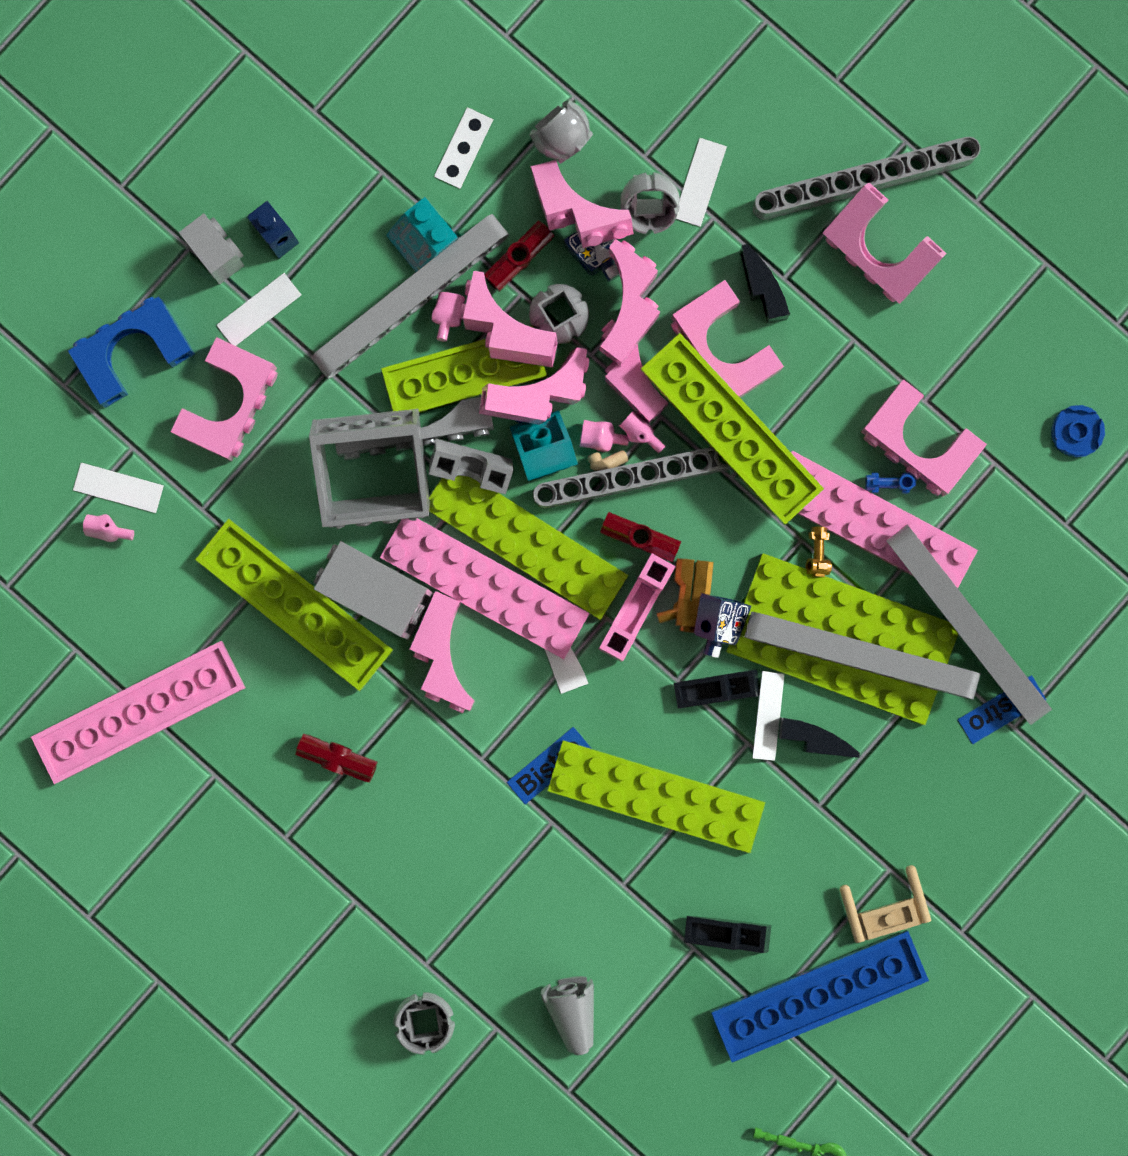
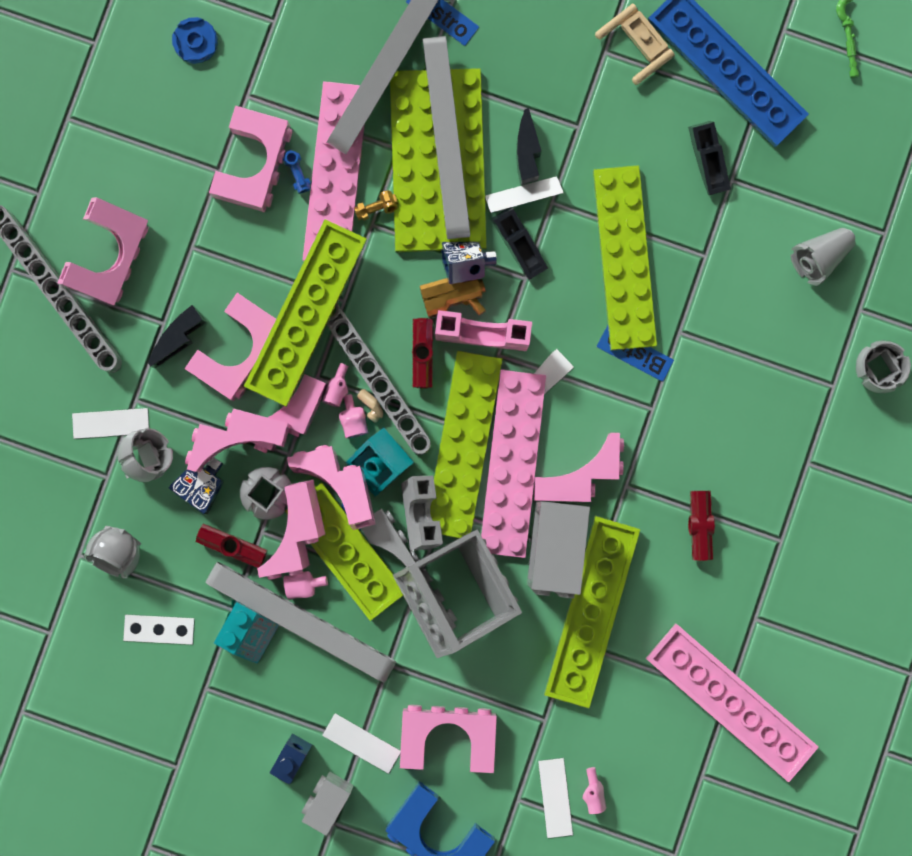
camera: 115 degrees left, 0 degrees up
bright pink arch [531,160,634,248] -> none

